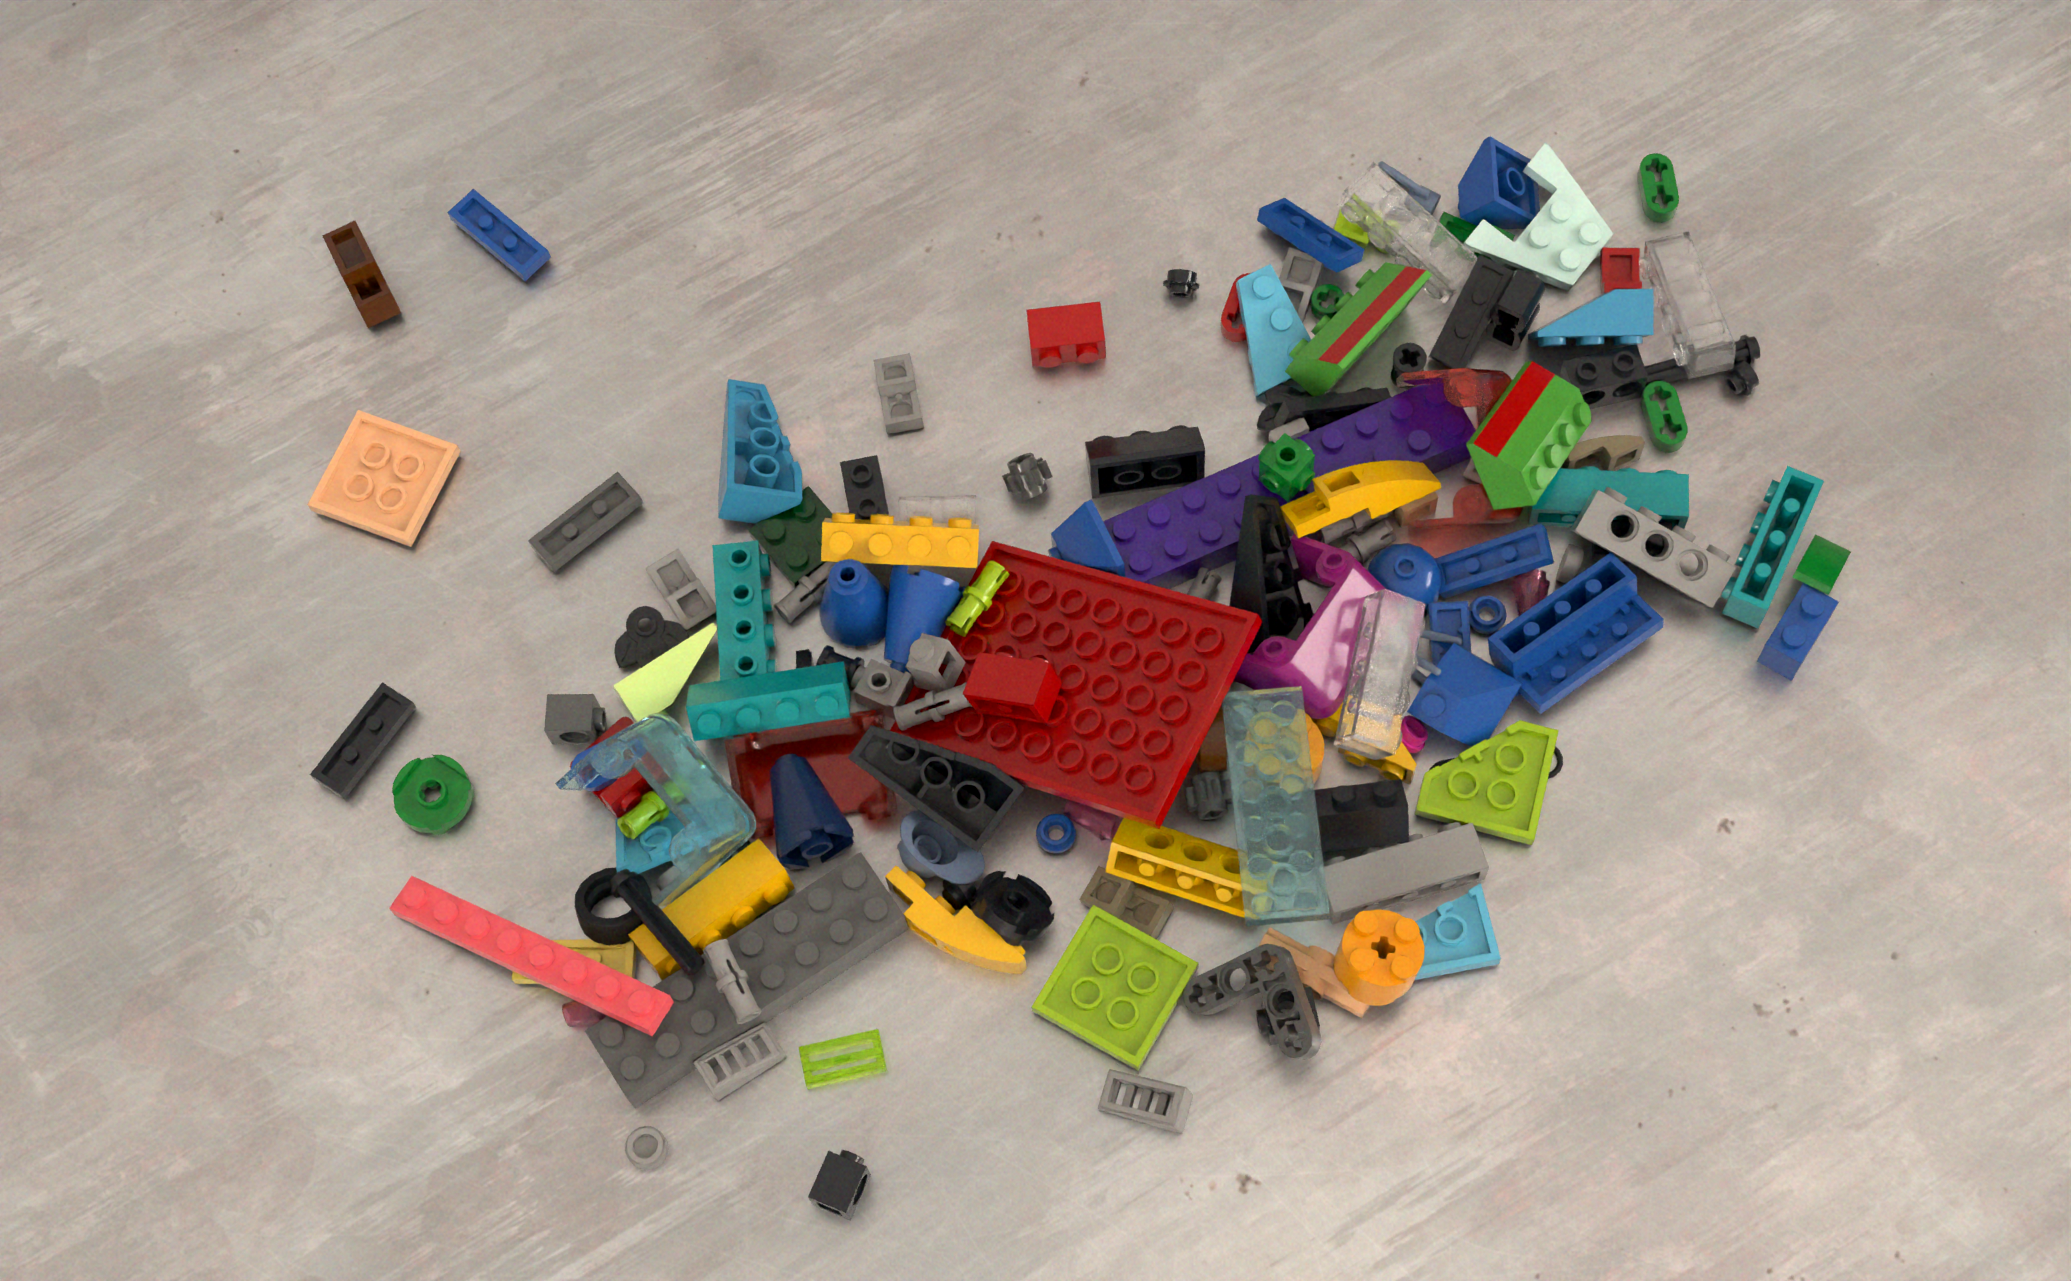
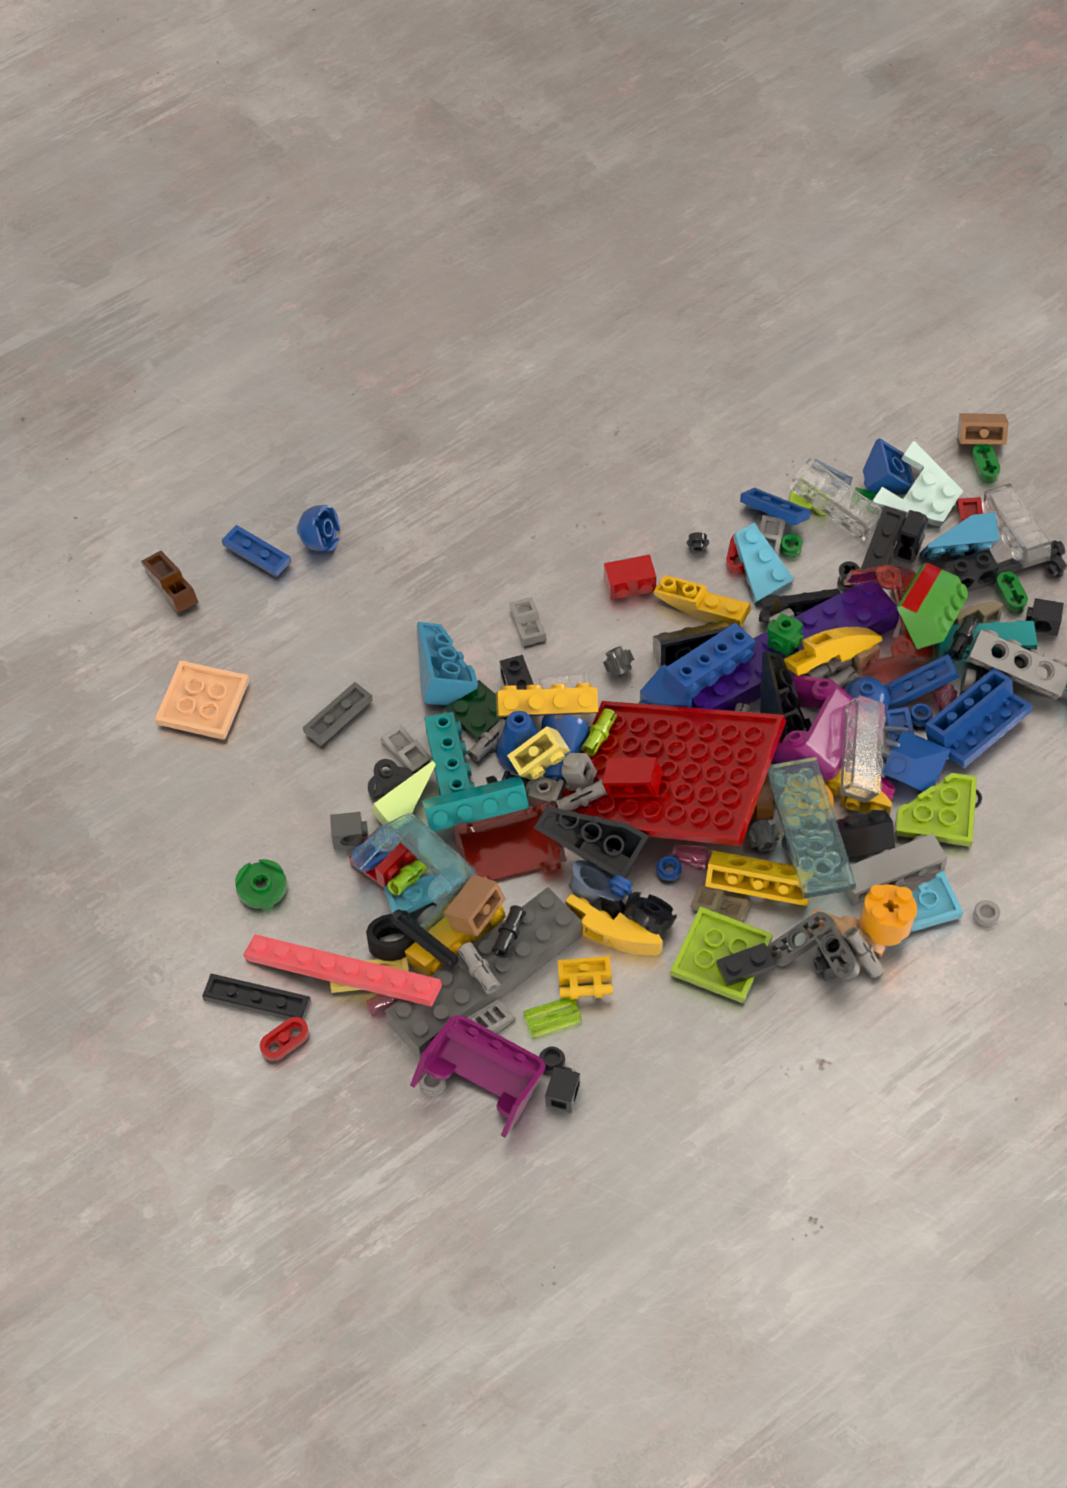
camera: 10 degrees left, 10 degrees down
black plate [310,682,416,799] -> none
dark blue cone [770,754,854,869] -> none
light grey slope [1098,1069,1193,1133] -> none
bright green slope [1285,262,1432,396] -> none
none -> black tile [202,973,311,1020]
none -> red plate [260,1017,309,1061]
none -> blue cylinder [297,505,340,552]
none -> magenta windscreen [410,1015,546,1138]
none -> medium nougat brick [444,875,506,937]
none -> black pin [491,905,526,958]
none -> light yellow brick [507,726,570,780]
none -> black plate [539,1046,565,1073]
none -> yellow plate [557,956,613,1000]
none -> blue plate [607,874,633,897]
none -> yellow slope [653,575,752,627]
none -> blue brick [661,623,756,703]
none -> black plate [716,943,776,987]
none -> light grey pin [843,927,884,978]
none -> black pin [947,615,979,661]
none -> medium nougat brick [957,413,1009,445]
none -> light grey tile [973,900,1000,928]
none -> black brick [1025,598,1064,636]

